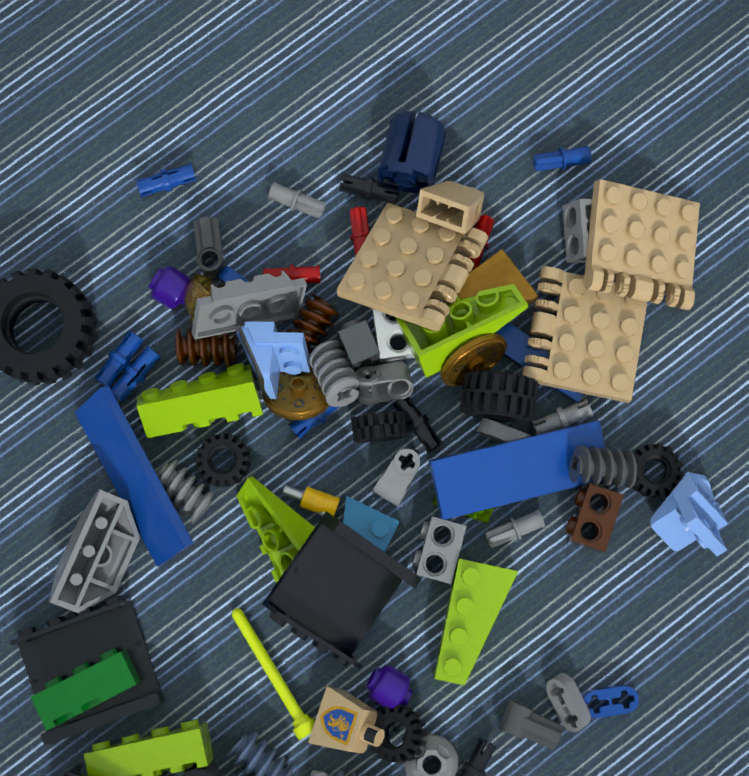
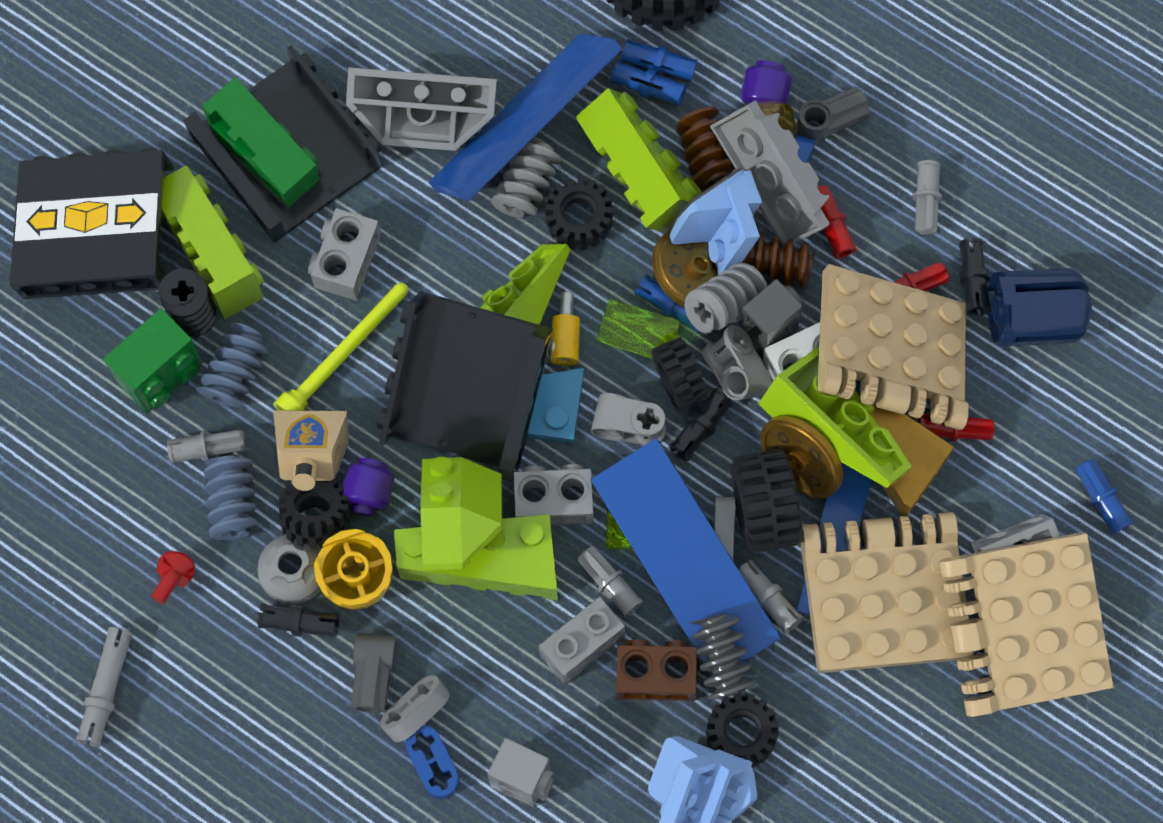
camera: 75 degrees right, 10 degrees down
blue pin [136,163,197,198] -> none
tan torso [416,181,484,234] -> none
none -> light grey brick [308,208,381,301]
none -> yellow cylinder [314,529,394,610]
none -> lime wedge [420,457,502,571]
none -> light grey brick [487,738,554,808]
none -> light grey brick [539,597,625,685]
none -> clear neon green slope [597,299,681,359]

